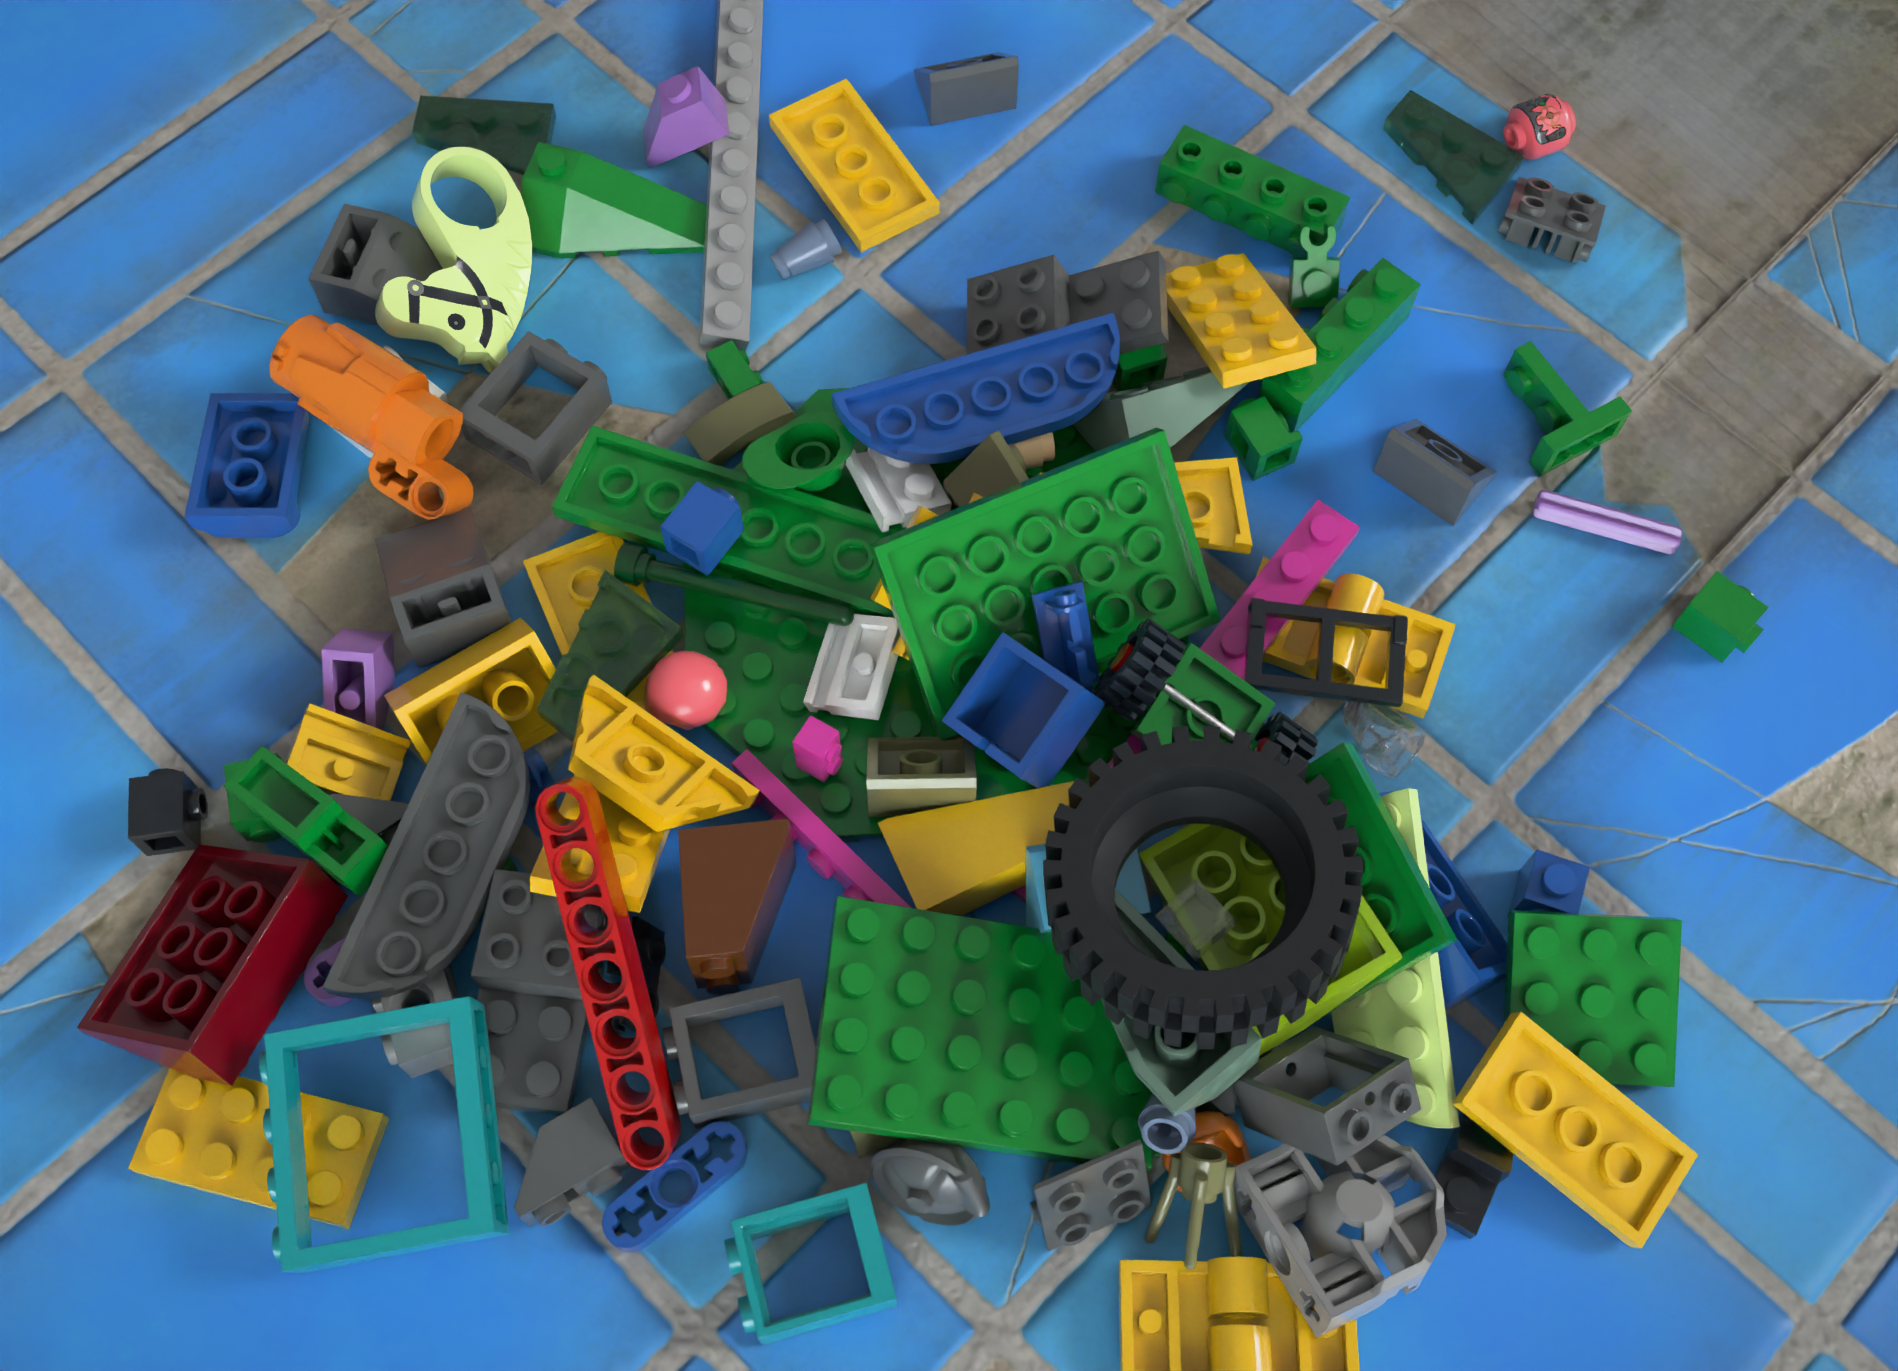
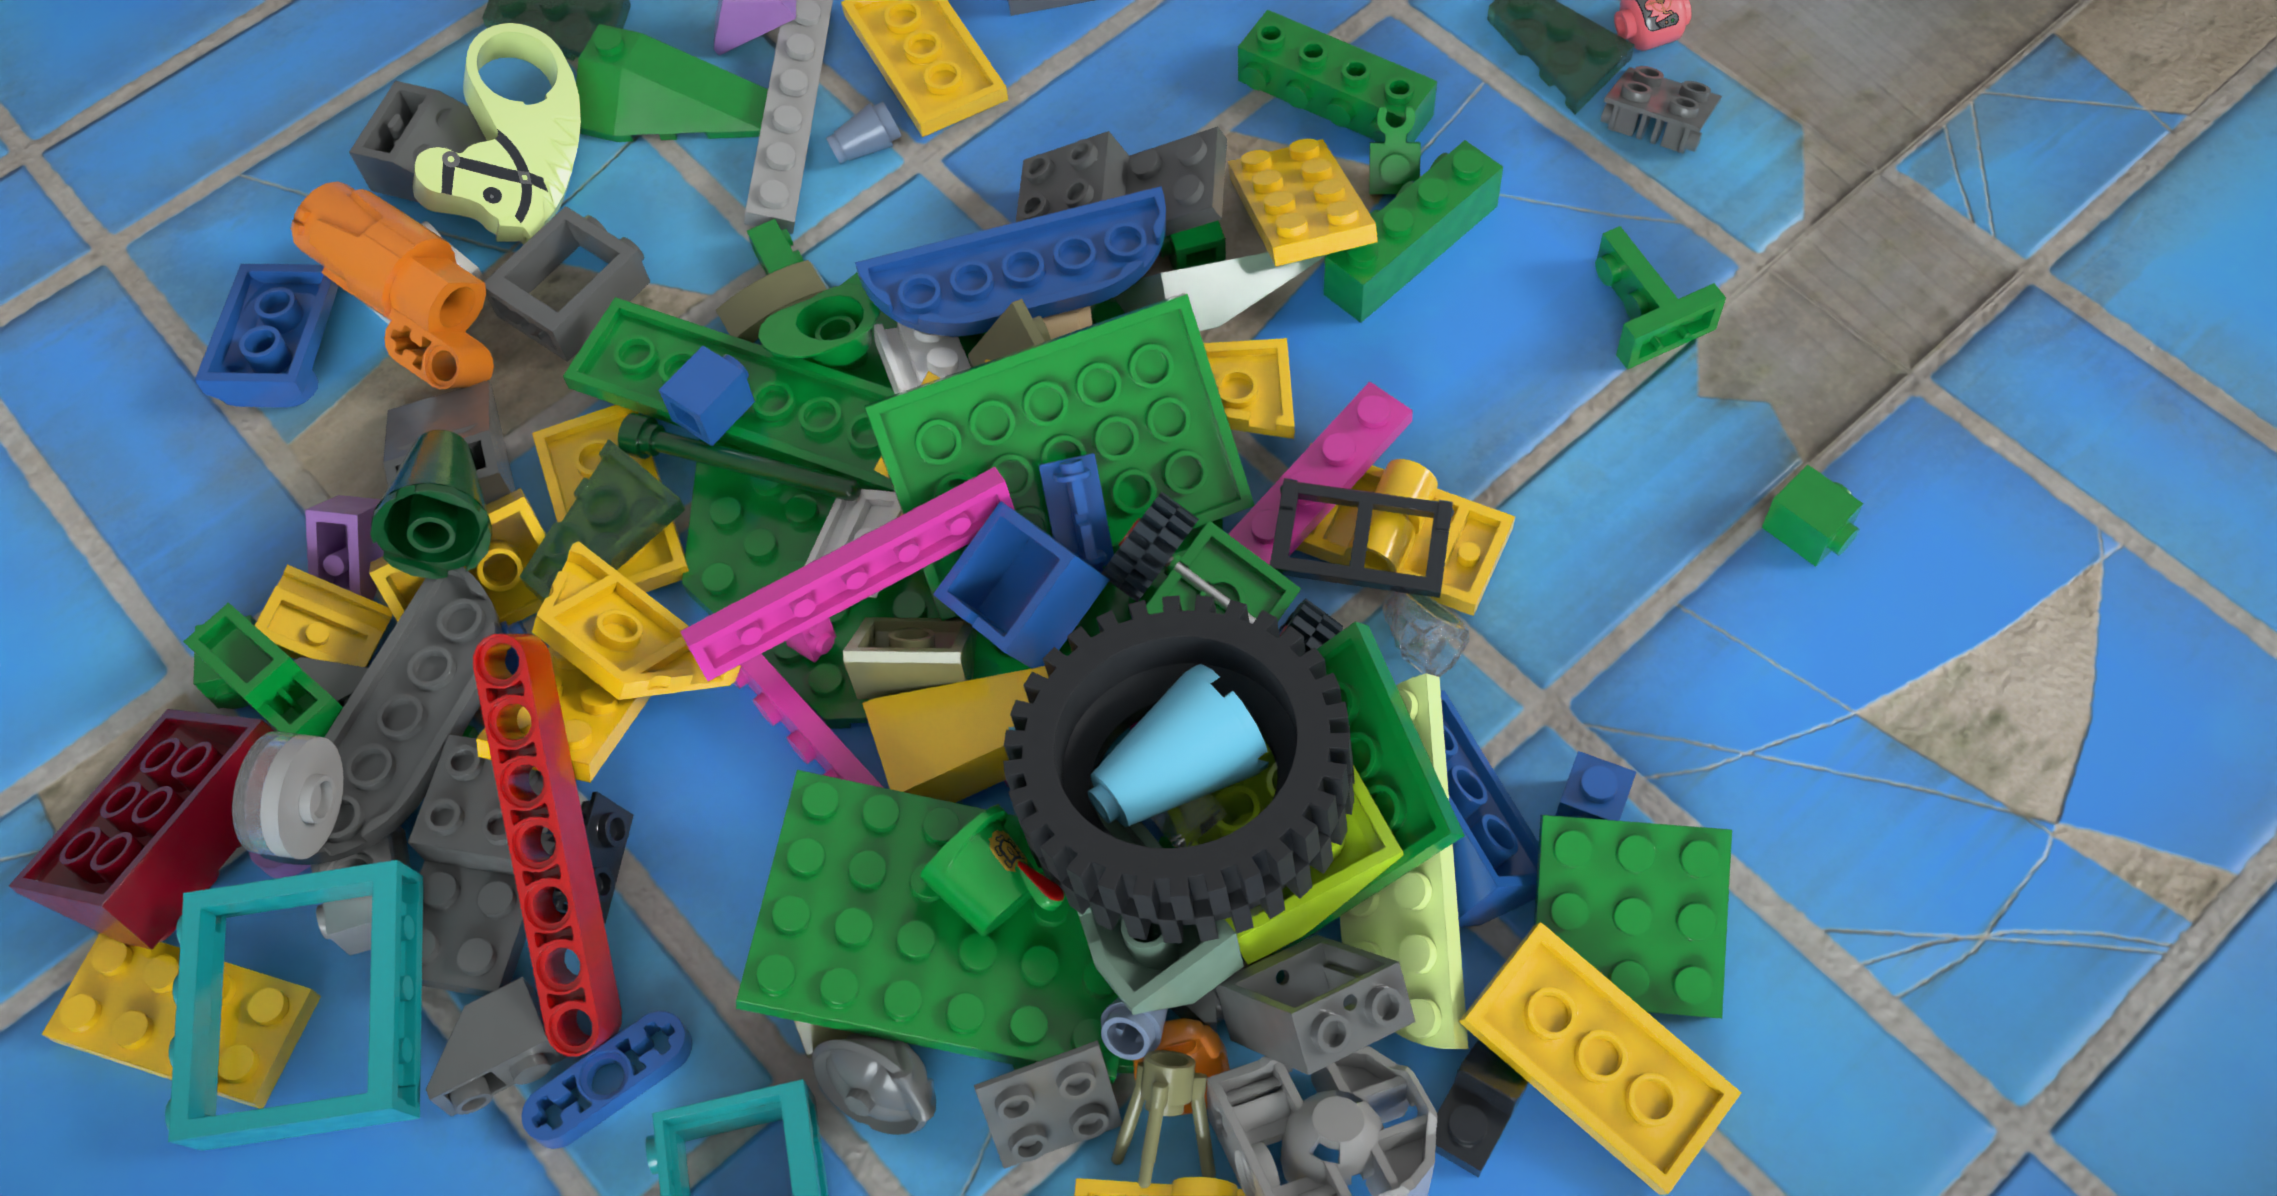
camera: 10 degrees right, 5 degrees down
black brick [128,768,208,856] -> none
coral hair [644,650,727,731] -> none
dark grey window [663,978,816,1129] -> none
reddish brown slope [678,818,796,994] -> none
green brick [1224,396,1303,481] -> none
dark grey slope [1373,419,1497,526] -> none
axle [1533,490,1682,555] -> none
none -> light grey piece [232,731,343,859]
none -> dark green cone [370,430,492,579]
none -> dark pink plate [680,467,1015,681]
none -> green hat [919,804,1064,936]
none -> medium azure cone [1088,664,1269,827]

